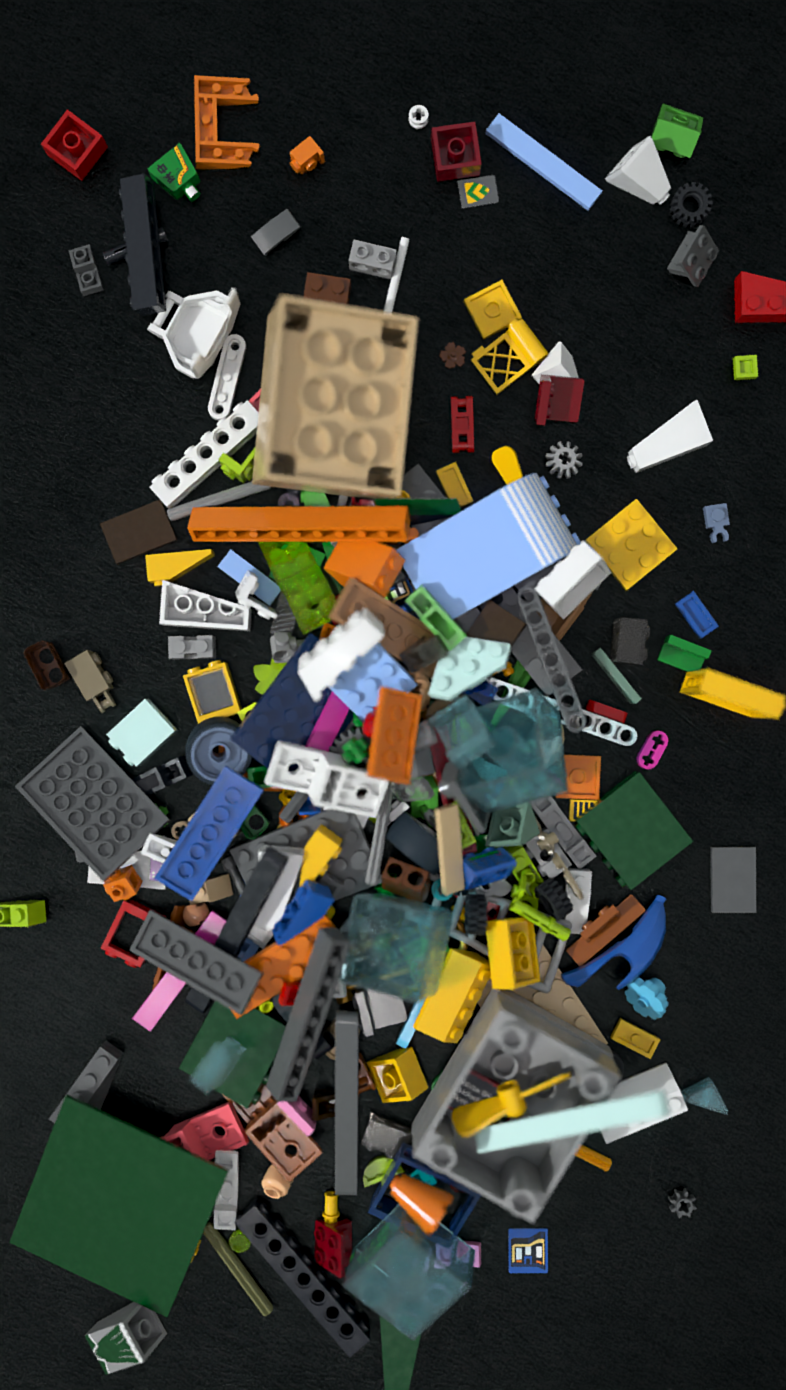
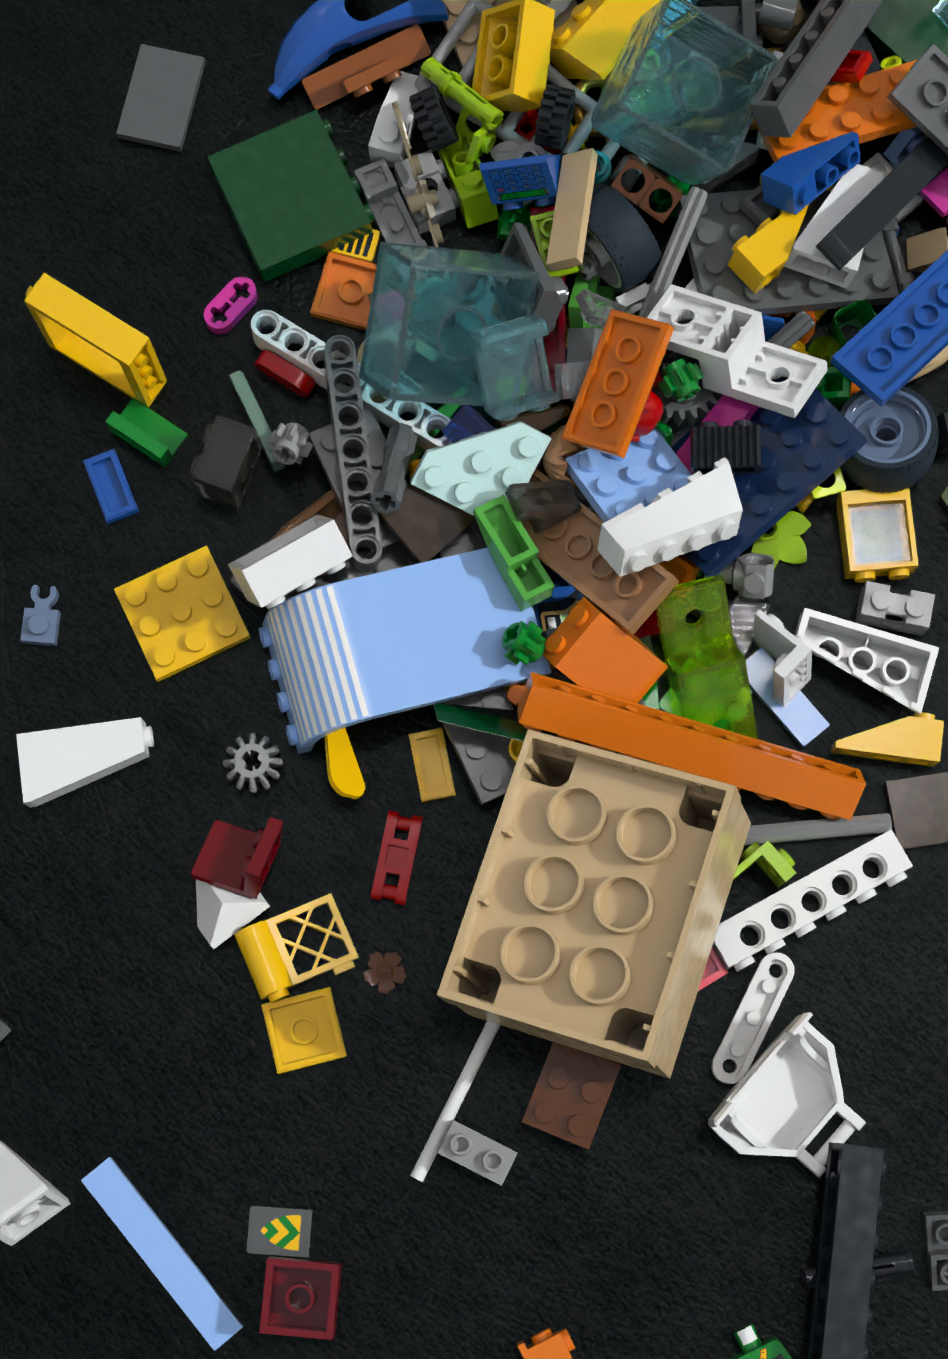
camera: 165 degrees left, 10 degrees down
dark grey slope [251,209,301,255] -> none
sand green slope [485,802,540,848] -> none
none -> light grey gear [268,423,313,465]
none -> dark grey axle [370,423,418,515]
none -> green gear [502,621,546,665]
none -> black brick [690,420,762,475]
none -> clear neon green plate [808,336,841,367]

